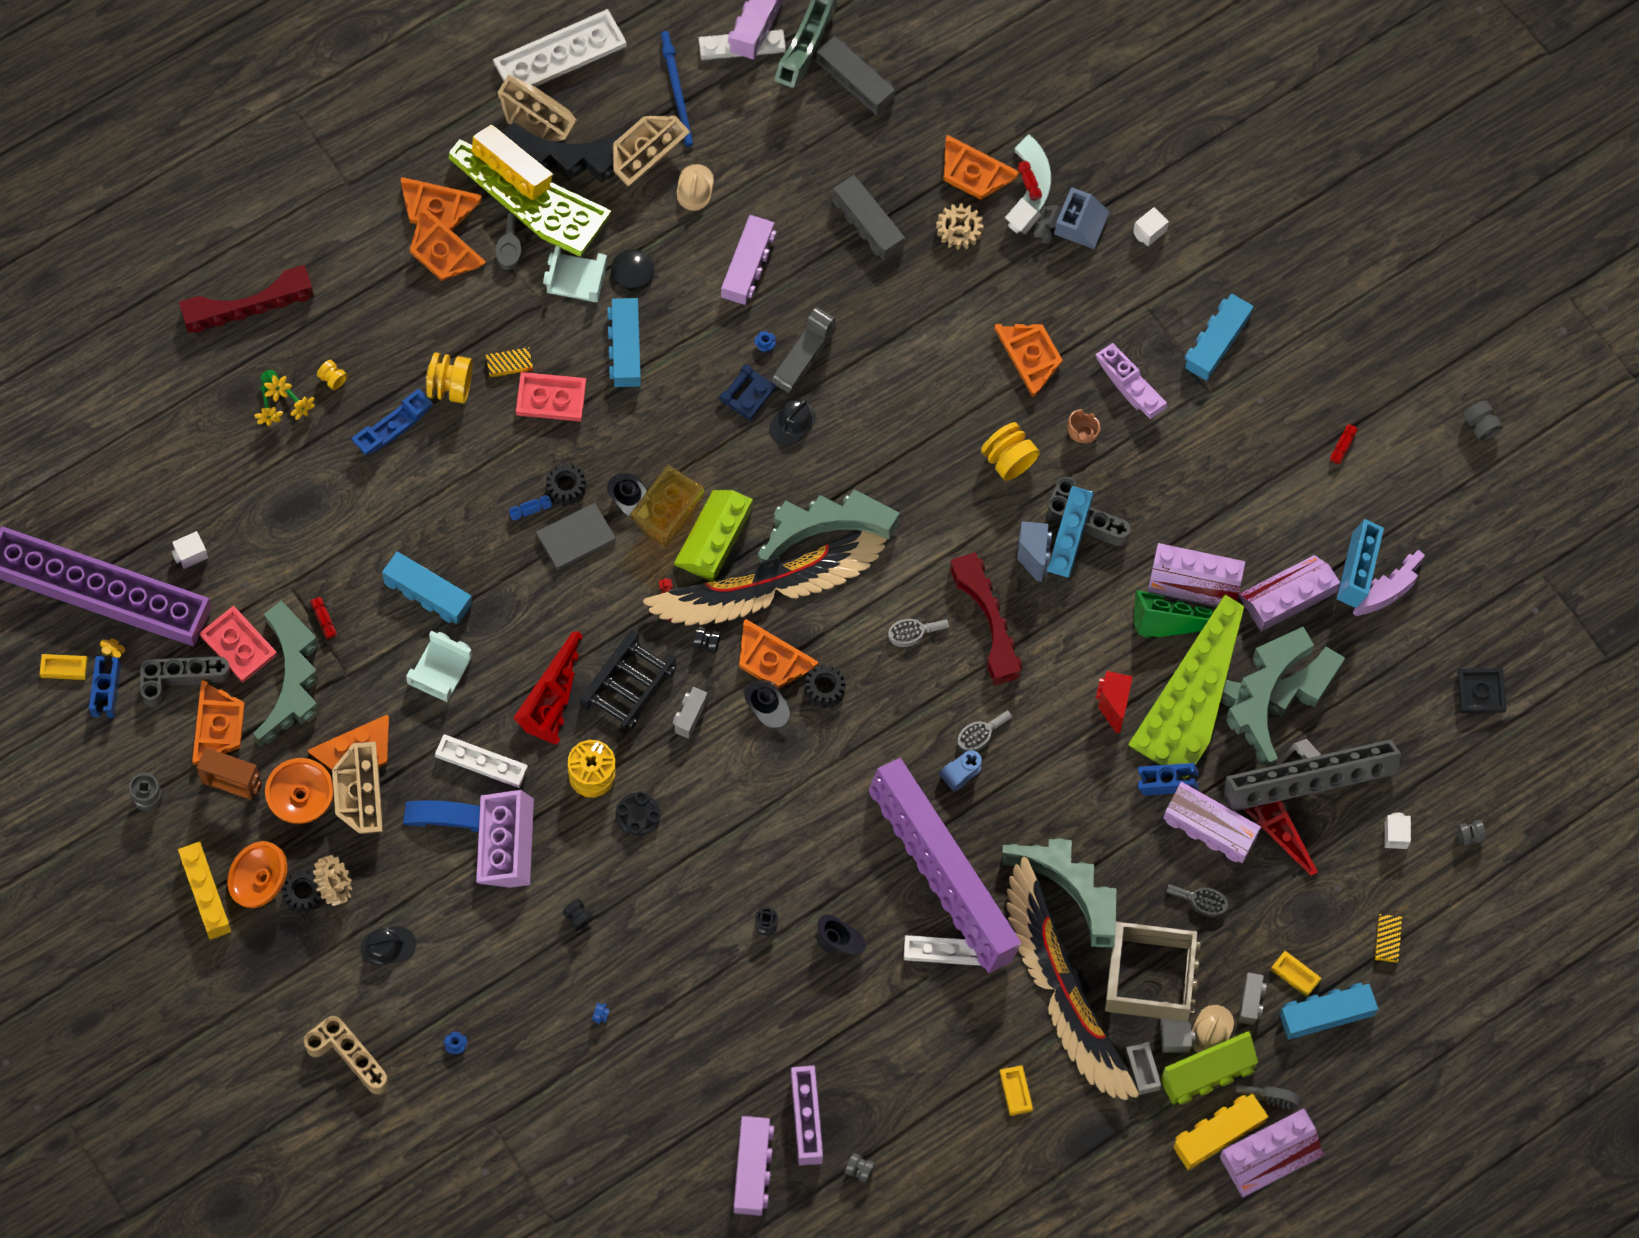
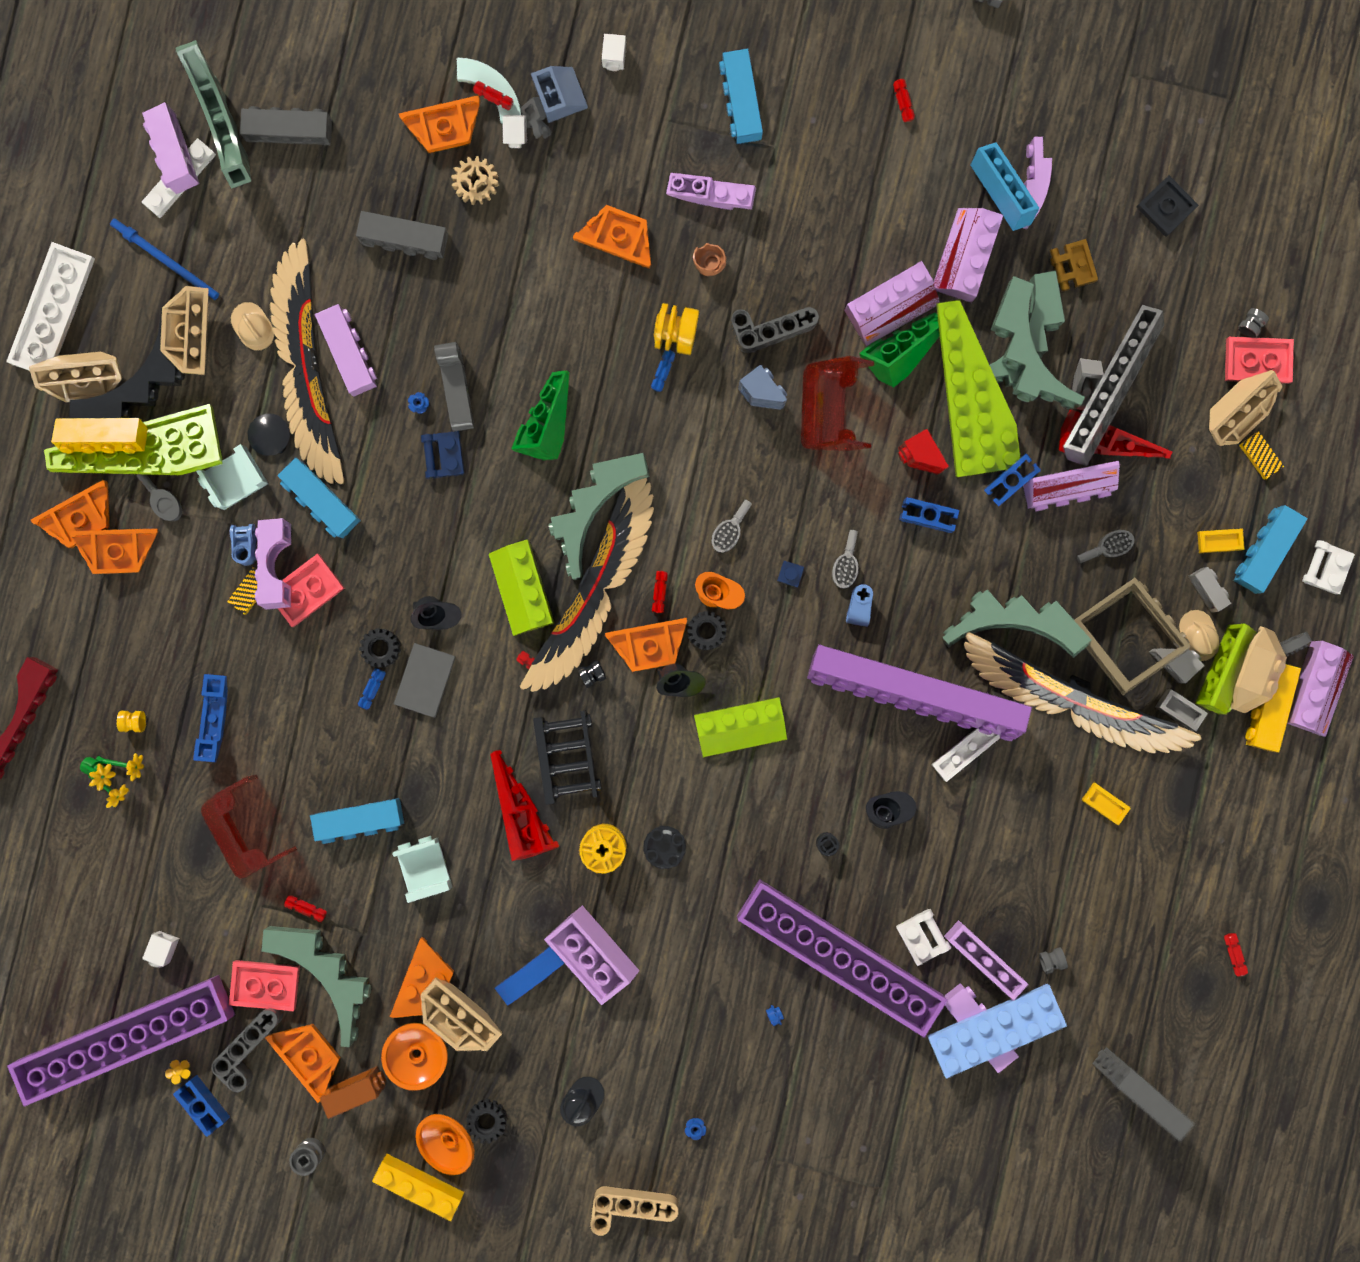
camera: 35 degrees left, 20 degrees up
yellow tile [40,654,88,680] -> none
tan gear [313,855,352,906] -> none
yellow wheel [426,352,473,404] -> none
white plate [435,734,528,788] -> none
black wheel [562,899,594,931] -> none
clear yellow slope [629,465,704,548] -> none
light grey piece [673,687,708,739] -> none
black piece [769,400,816,445] -> none
dark red arch [950,552,1023,686] -> none
dark azure brick [1047,486,1095,578] -> none
white brick [1385,813,1411,849] -> none
none -> clear red windscreen [201,774,297,878]
none -> medium blue piece [230,524,257,566]
none -> lavender arch [255,518,291,609]
none -> piece [270,239,344,485]
none -> green wedge [511,370,569,460]
none -> blue axle [651,350,675,392]
none -> red axle [652,571,668,613]
none -> lime slope [694,697,787,757]
none -> orange piece [695,572,745,609]
none -> medium lavender brick [737,879,947,1037]
none -> dark blue plate [777,560,804,588]
none -> clear red windscreen [801,356,874,451]
none -> white plate [896,909,951,966]
none -> blue piece [899,497,959,533]
none -> light blue plate [927,984,1067,1078]
none -> pearl gold plate [1050,239,1098,292]
none -> tan wedge [1209,370,1282,446]
none -> coral plate [1225,337,1294,383]
none -> tan wedge [1231,626,1287,713]
none -> white plate [1302,540,1355,595]

